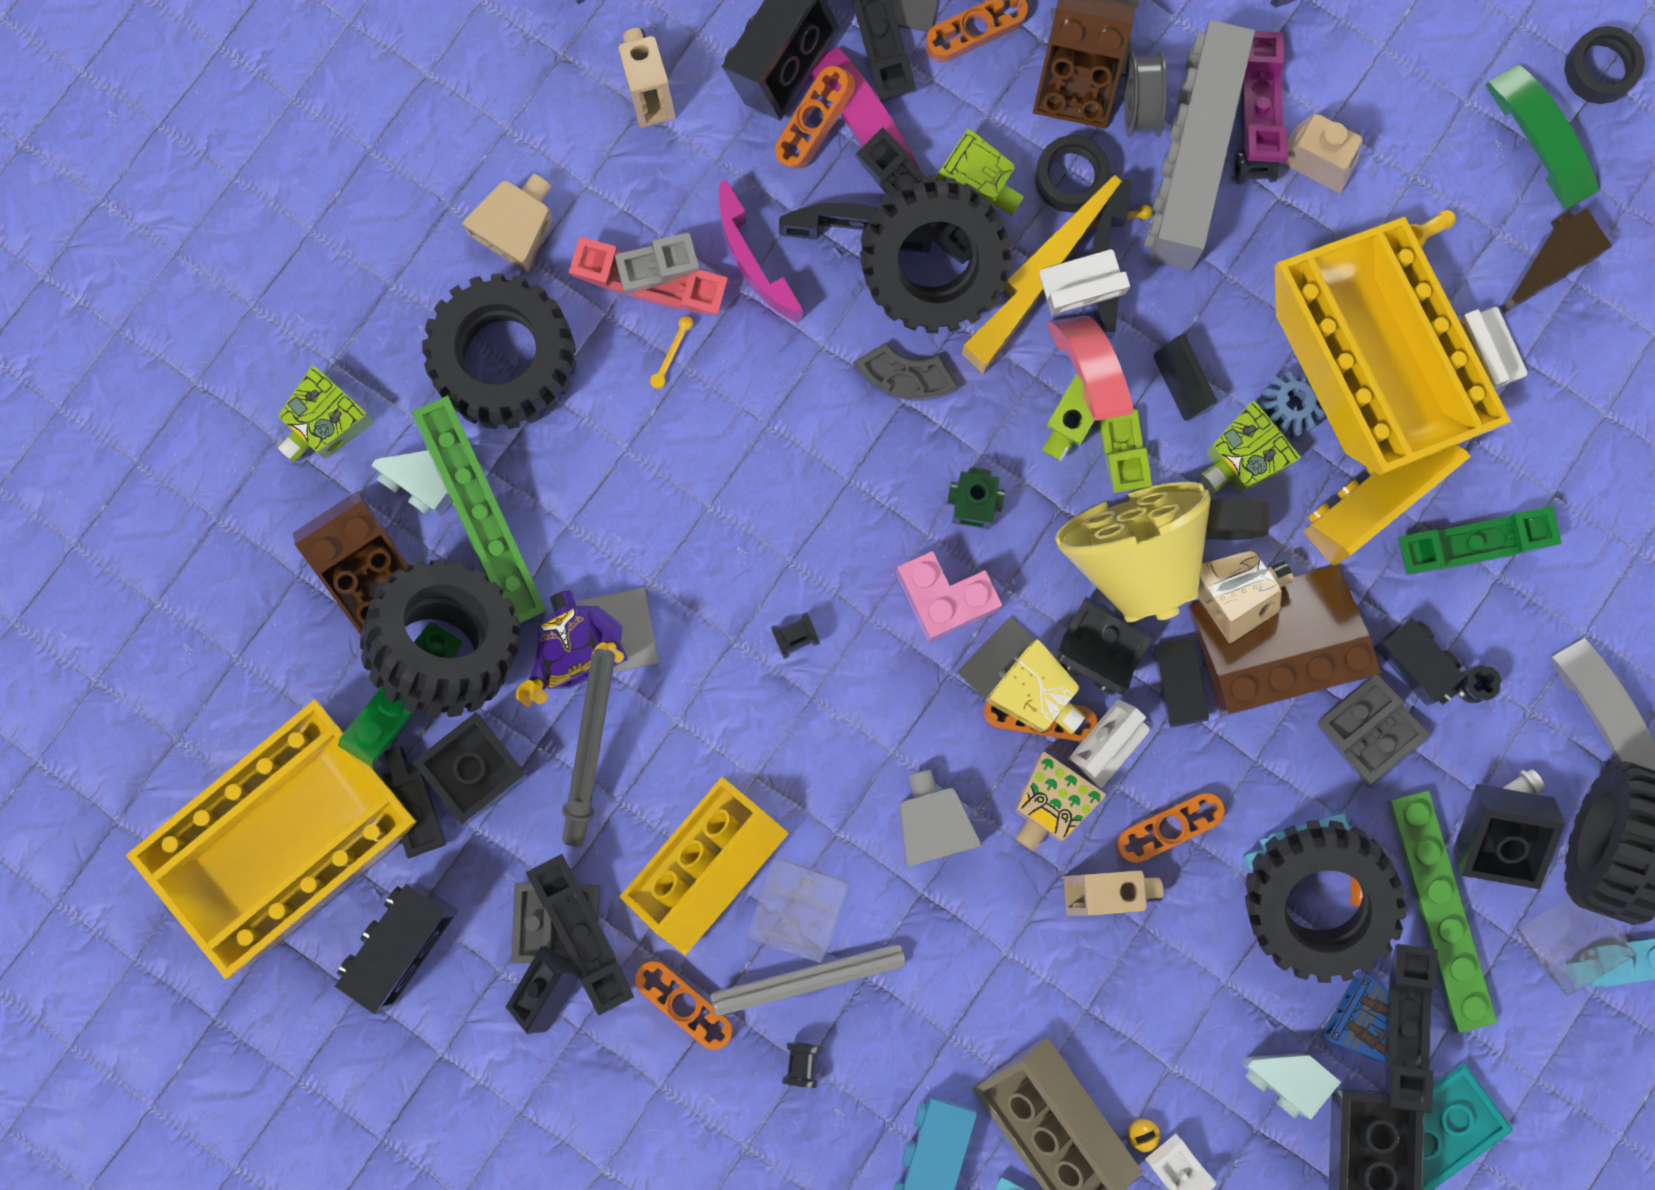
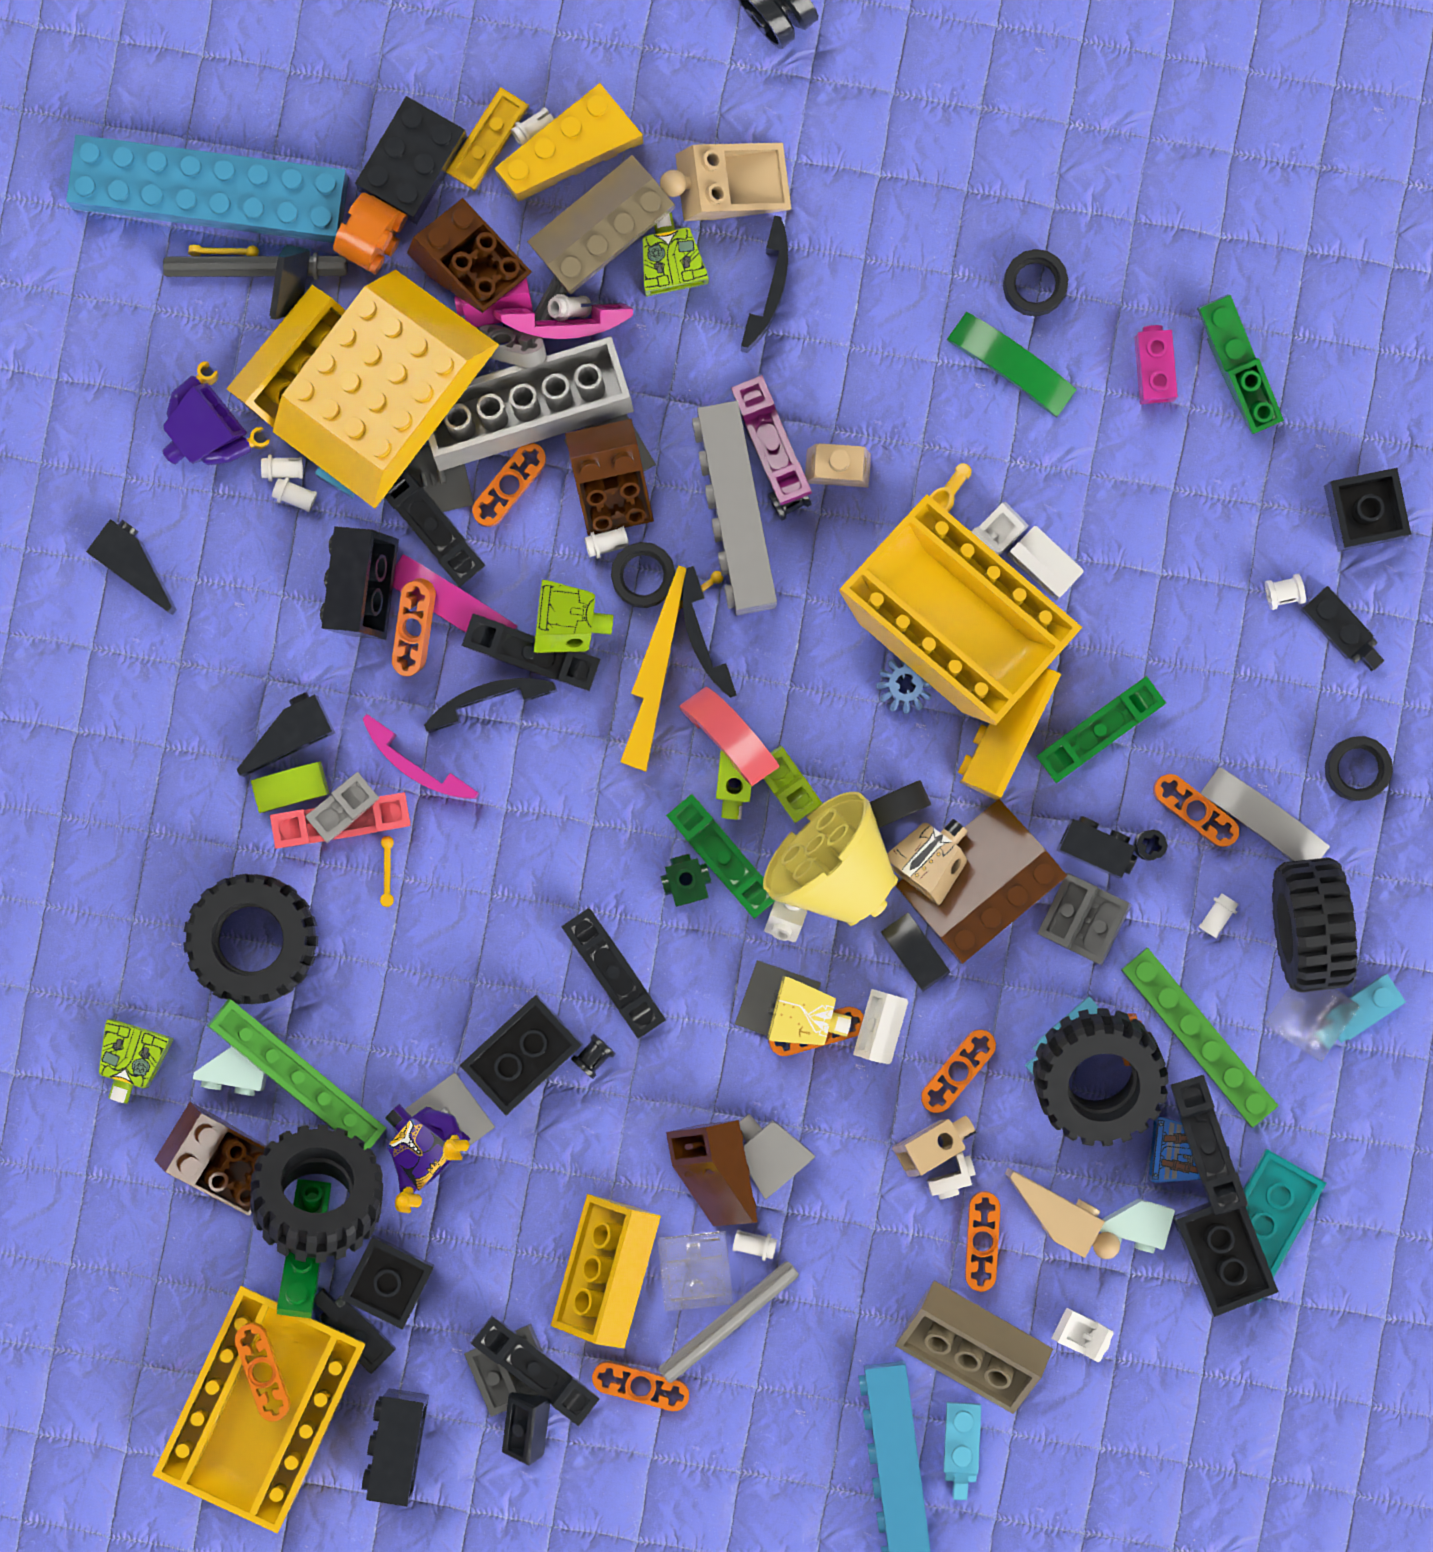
camera: 25 degrees left, 5 degrees up
tan torso [462,174,553,273] -> none
dark grey axle [562,648,615,847] -> none
tan torso [618,28,676,128] -> none
black bush [782,1042,822,1088] -> none
dark grey tile [853,343,959,401] -> none
black tyre [860,176,1012,334] -> none
bright pink brick [896,551,1002,643] -> none
tan torso [1013,751,1106,852] -> none
white panel [1039,249,1130,316] -> none
black bracket [1055,596,1154,695] -> none
dark grey wheel [1124,51,1167,137] -> none
yellow hinge [1127,1118,1161,1152] -> none
black slope [1153,334,1217,421] -> none
lime torso [1200,400,1301,493] -> none
black brick [1453,784,1565,890] -> none
dark brown slope [1500,208,1612,314] -> none
none -> orange beam [235,1322,291,1421]
none -> black slope [237,692,335,777]
none -> lime slope [251,761,330,813]
none -> black brick [459,995,583,1116]
none -> black slope [561,907,666,1039]
none -> white pin [584,526,629,559]
none -> green slope [666,794,775,919]
none -> reddish brown slope [666,1120,758,1226]
none -> white pin [733,1229,777,1261]
none -> white bracket [764,901,807,942]
none -> white bracket [927,1152,976,1200]
none -> orange beam [965,1191,1000,1292]
none -> white bracket [971,502,1029,555]
none -> tan slope [1005,1167,1120,1259]
none -> orange beam [1153,774,1239,847]

